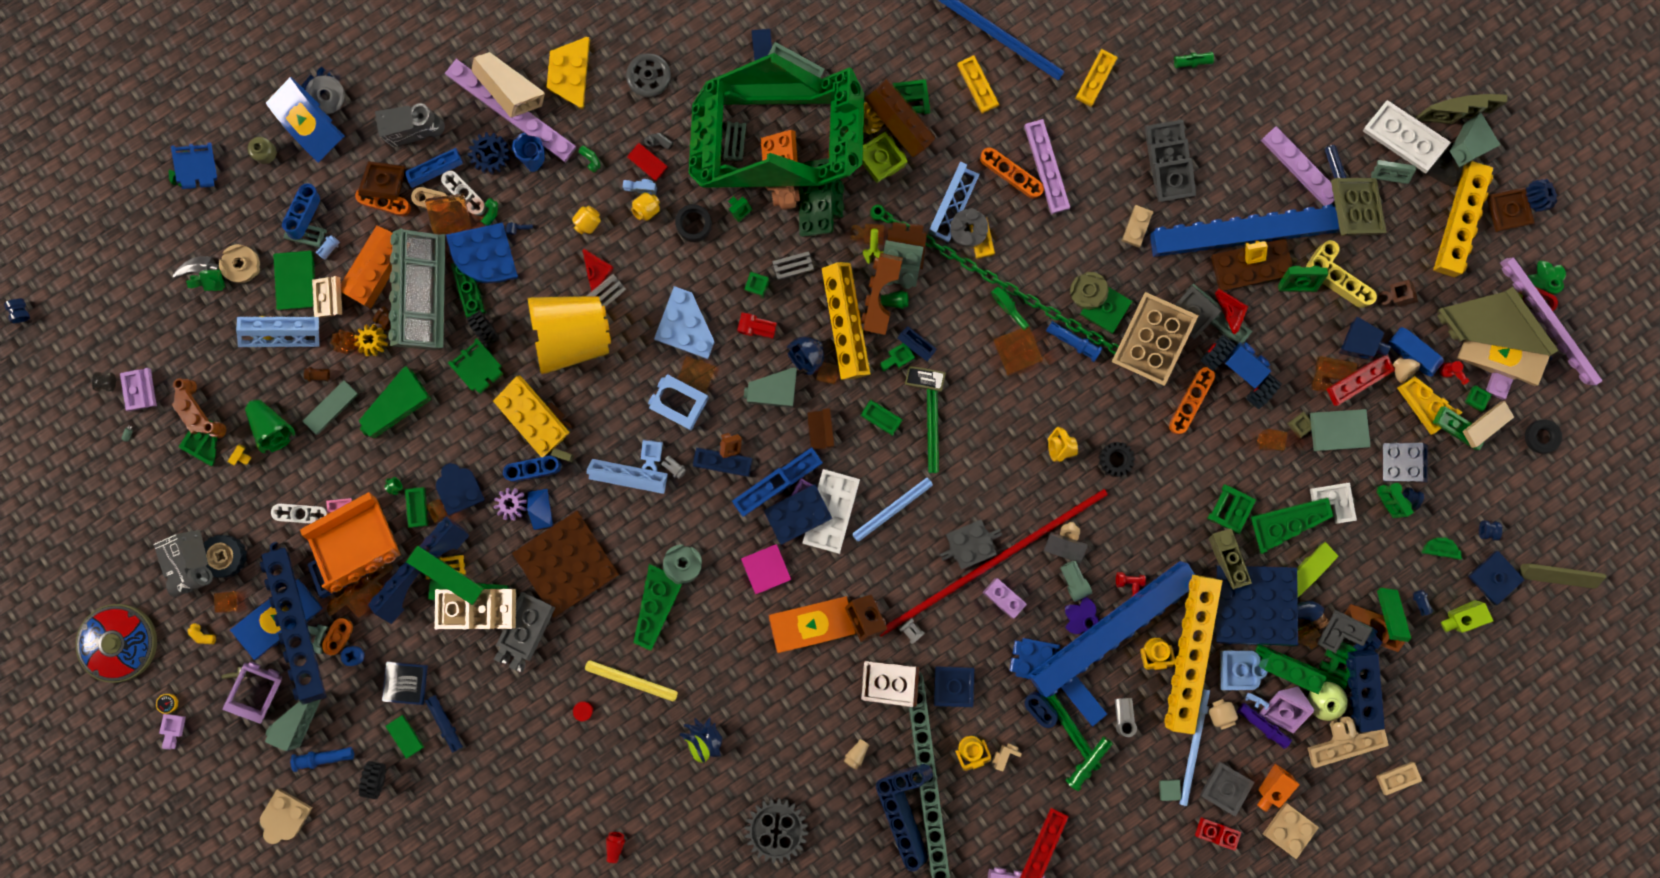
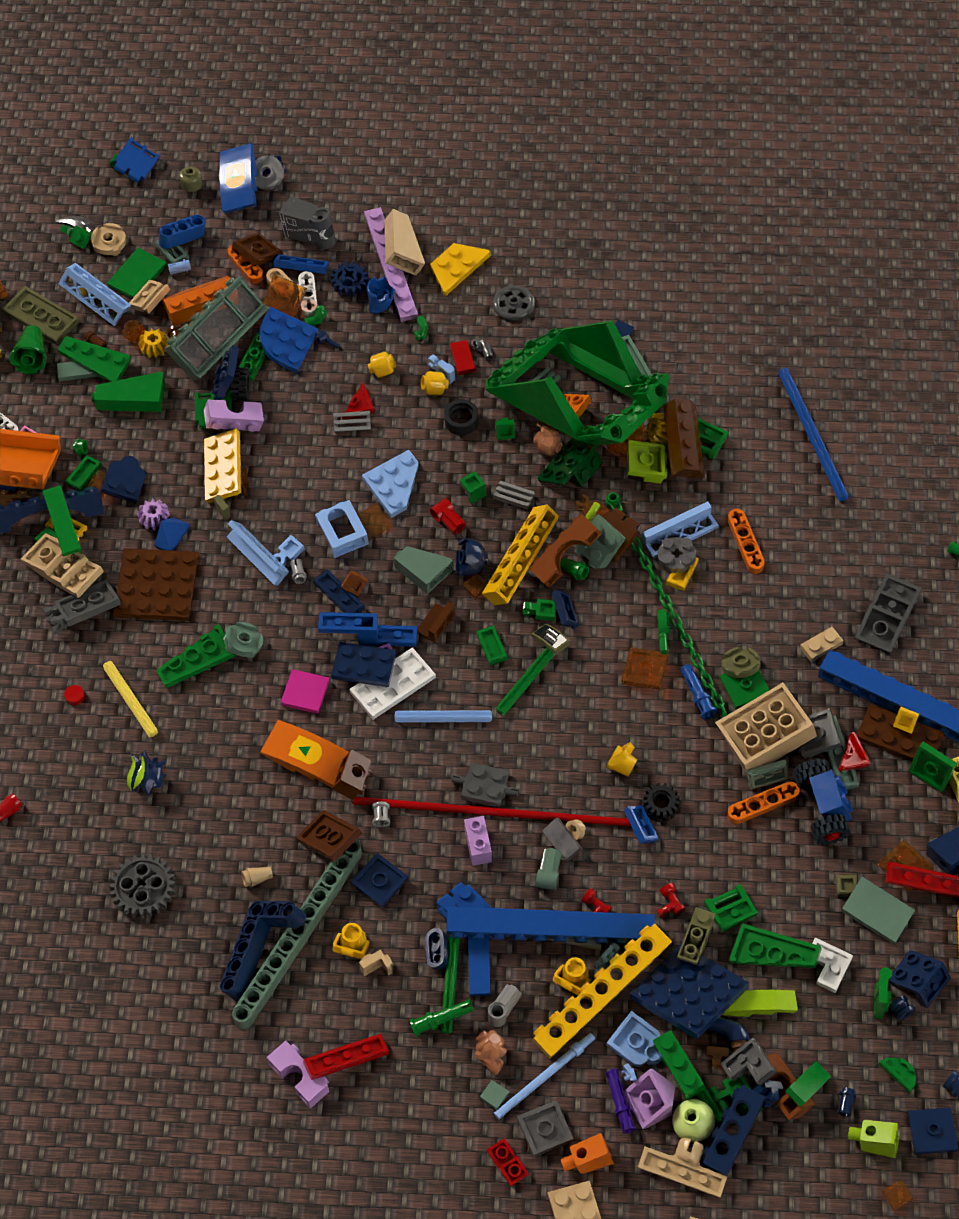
camera: 45 degrees right, 25 degrees down
blue beam [503,456,561,482] -> none
yellow cone [527,296,611,374] -> none
yellow tile [957,55,999,114] -> none
lavender plate [1024,119,1070,215] -> none
dark purple plate [1065,597,1099,634] -> none
yellow tile [1075,49,1118,107] -> none
tan head [1209,699,1238,730] -> none
clear orange bracket [1257,429,1287,451] -> none
none -> olive tile [2,286,80,345]
none -> green wing [58,336,131,382]
none -> lavender arch [204,399,264,432]
none -> dark blue plate [212,345,239,400]
none -> nougat head [475,1030,507,1075]
none -> clear light blue tile [593,943,620,971]
none -> blue tile [624,805,659,844]
none -> red piece [656,883,686,918]
none -> sand green tile [747,759,789,790]
none -> clear orange tile [882,1180,913,1211]

